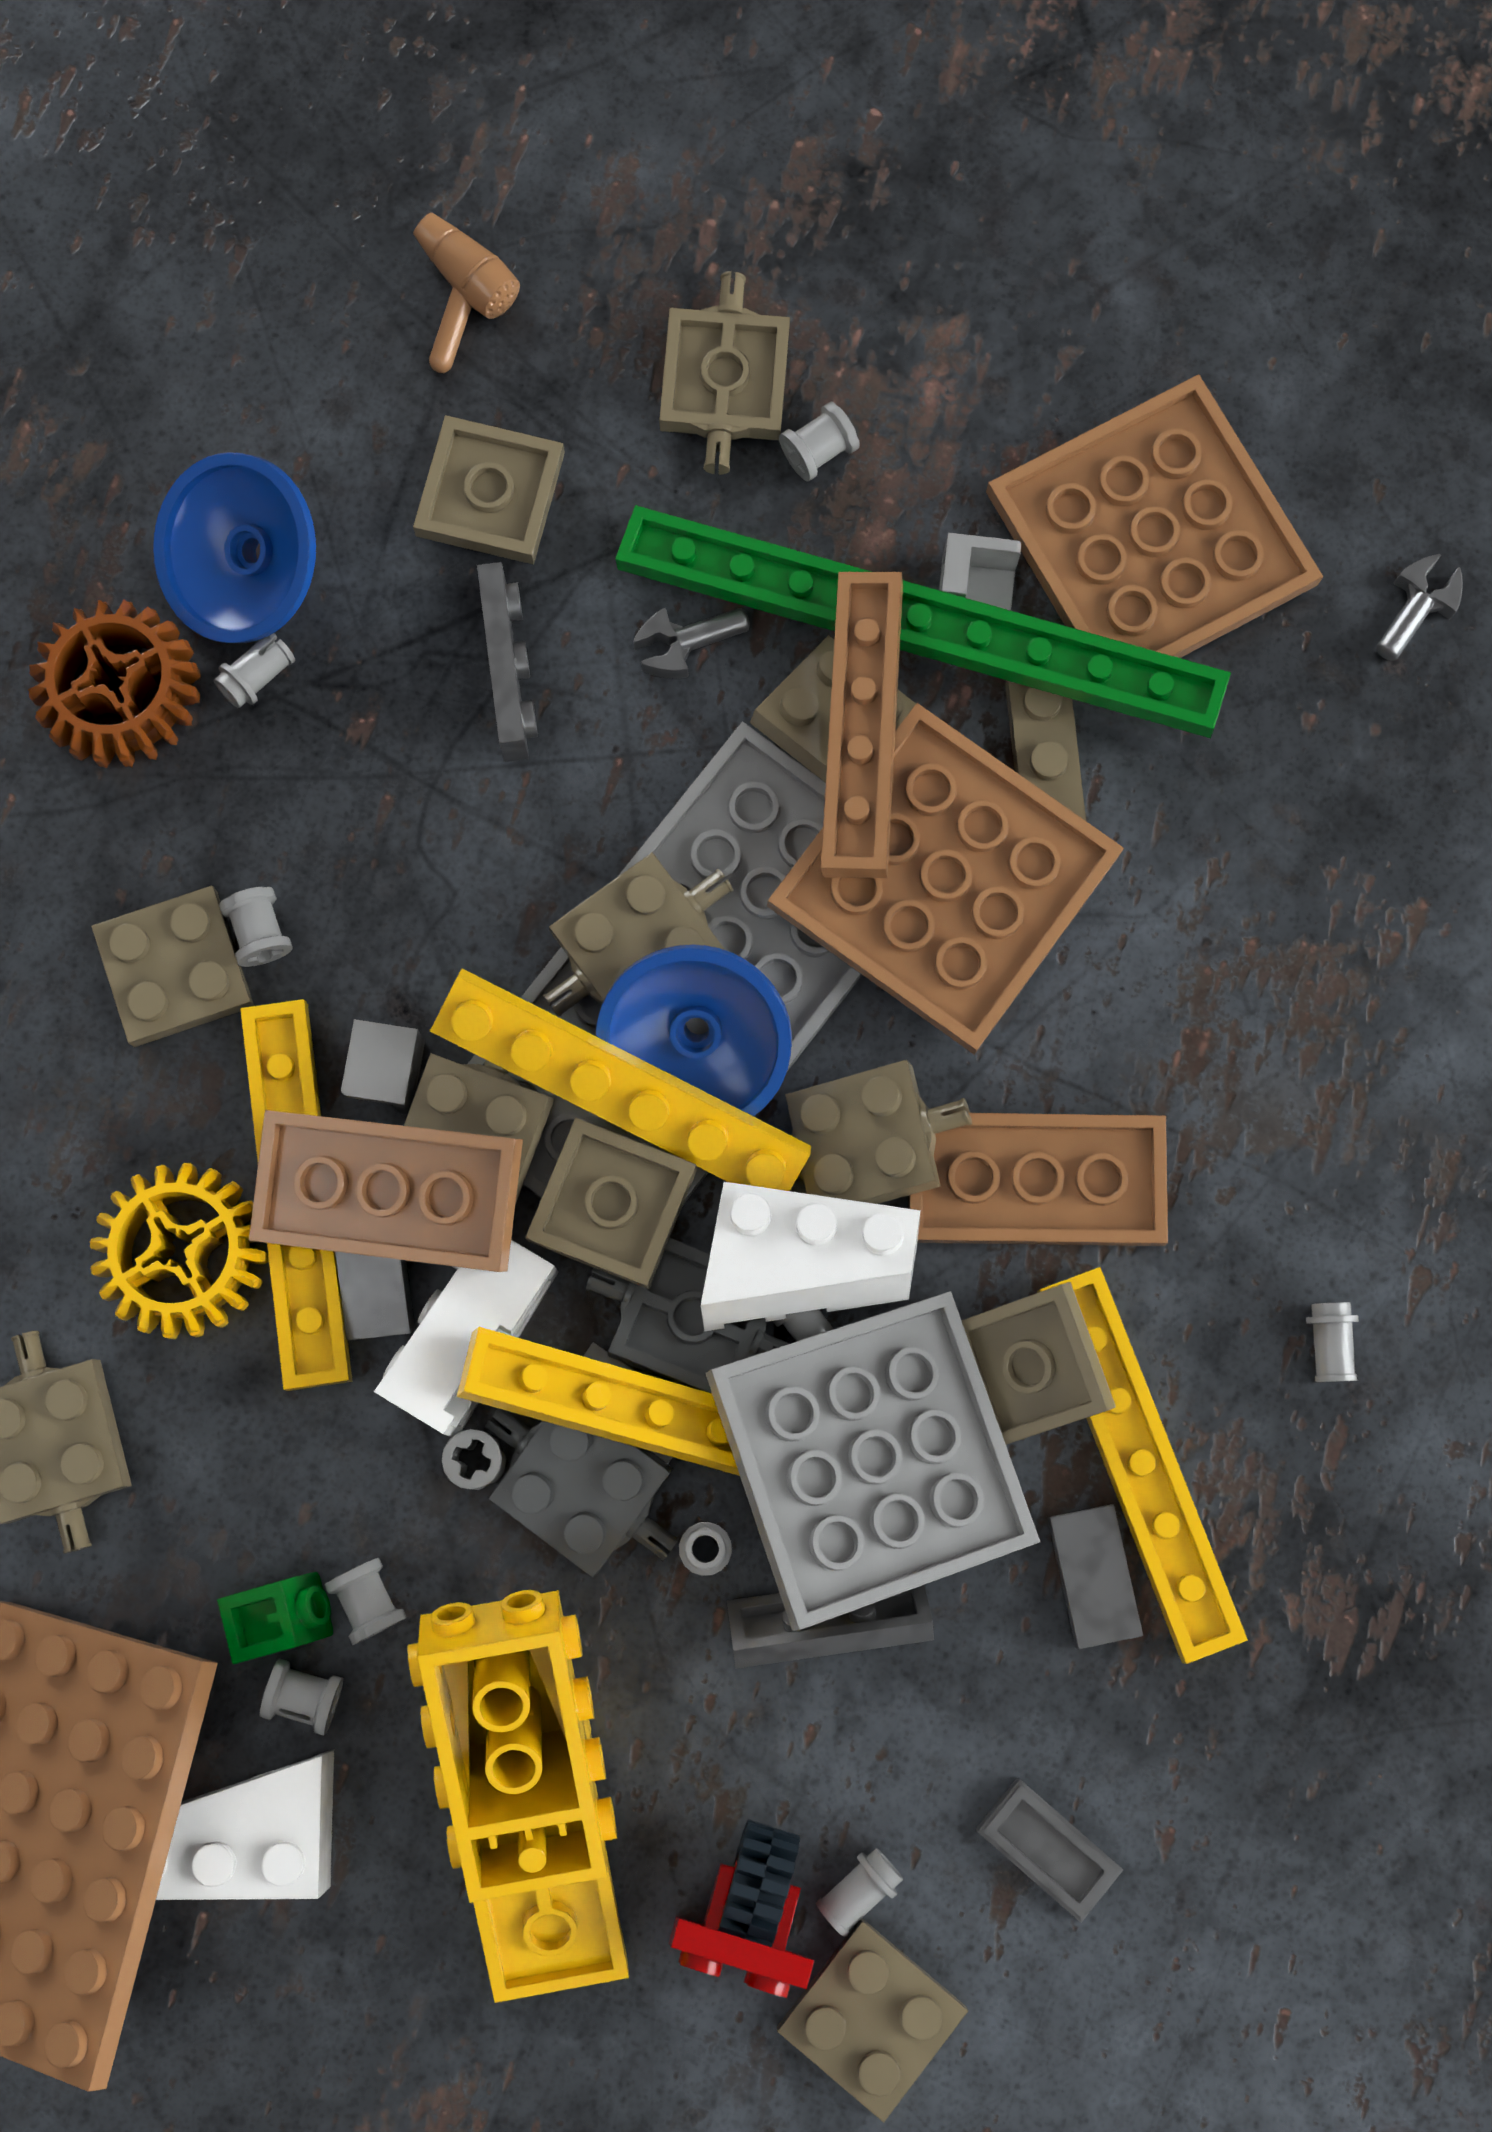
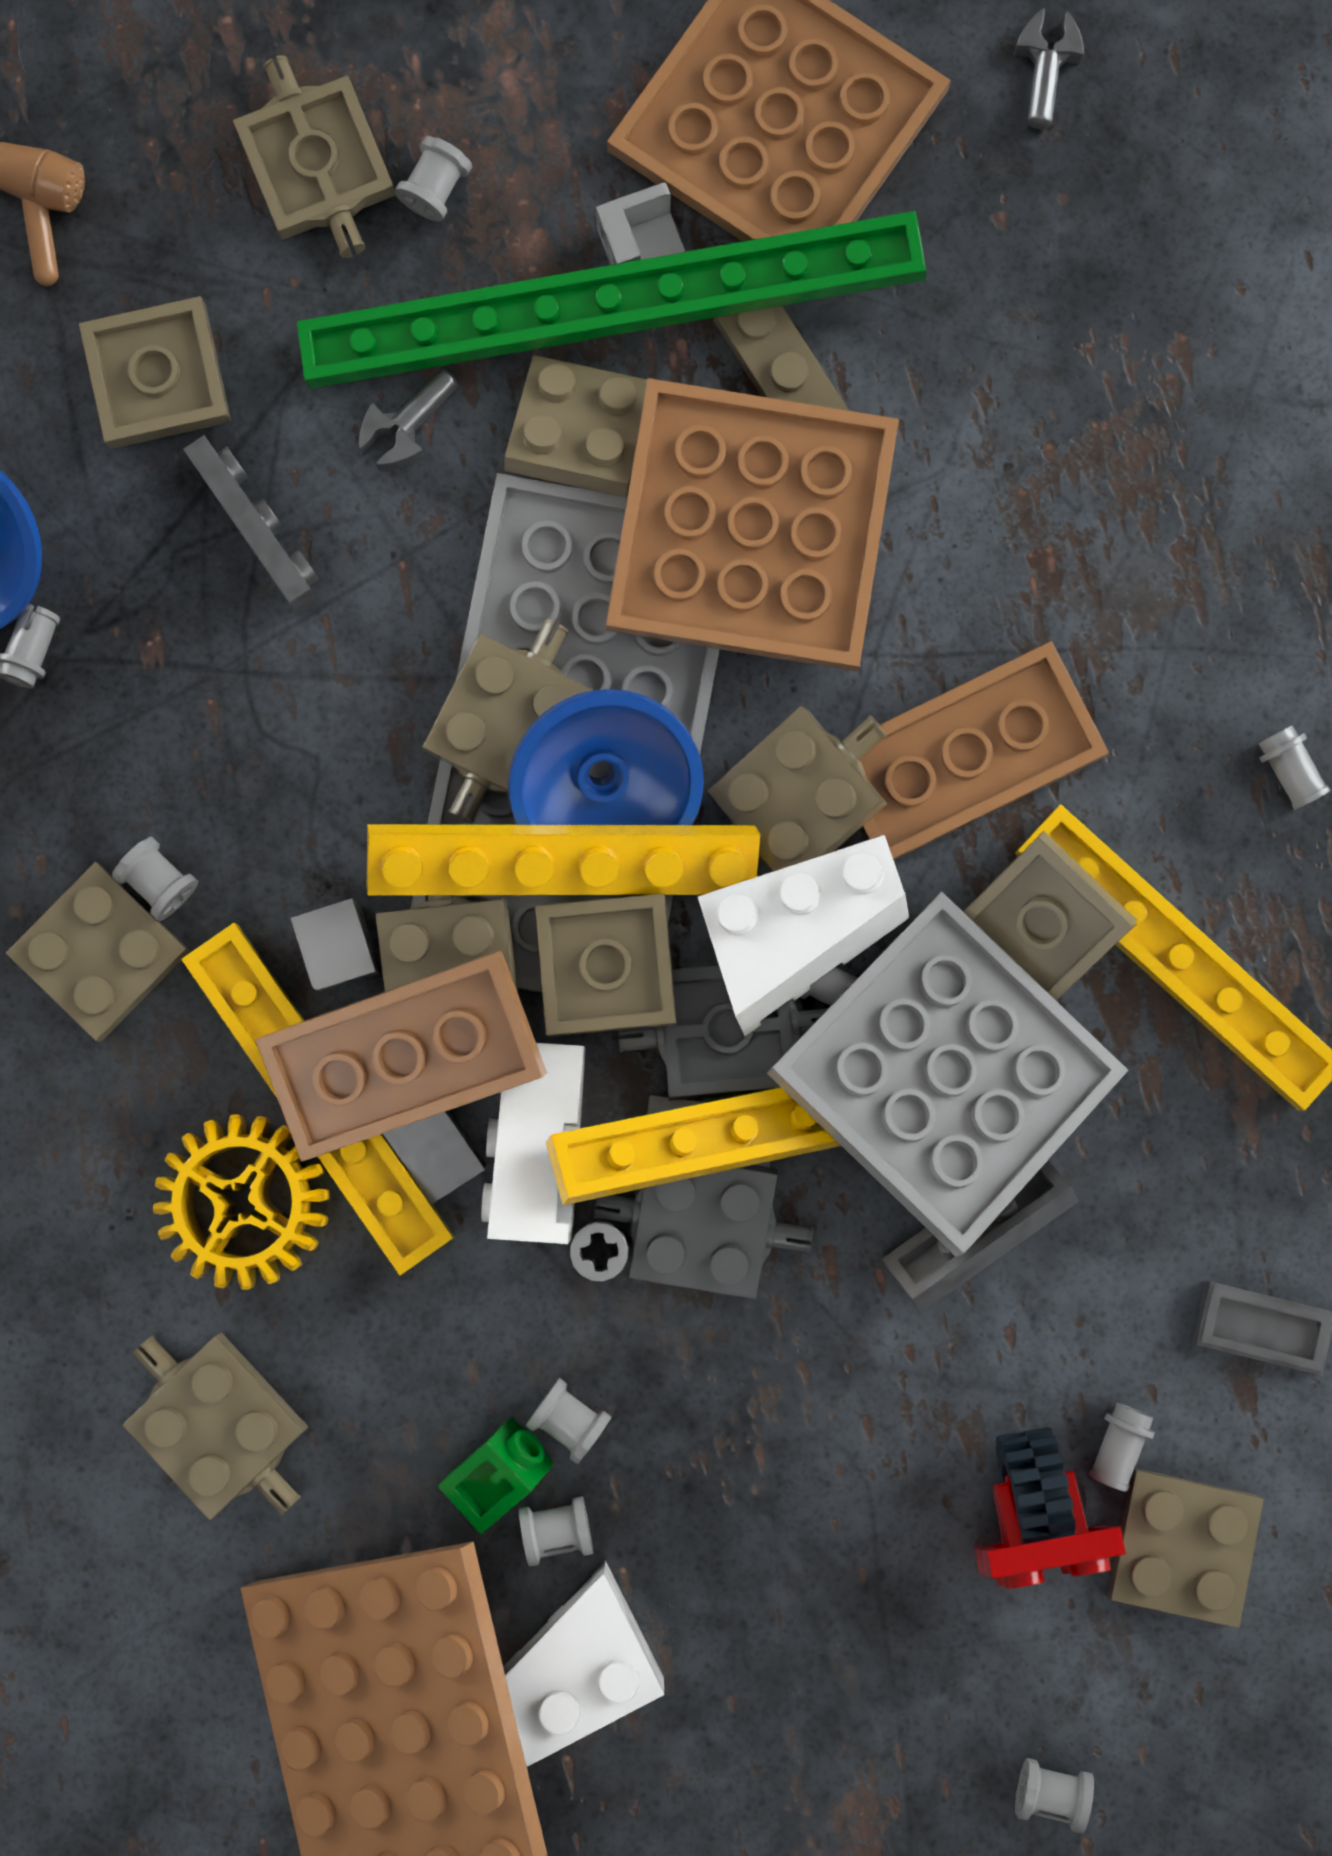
camera: 25 degrees left, 5 degrees up
yellow wedge [407,1590,629,2003] -> none
light grey pin [679,1522,732,1576] -> none
medium nougat plate [821,572,903,878] -> none
flat silver tile [1047,1504,1143,1649] -> none

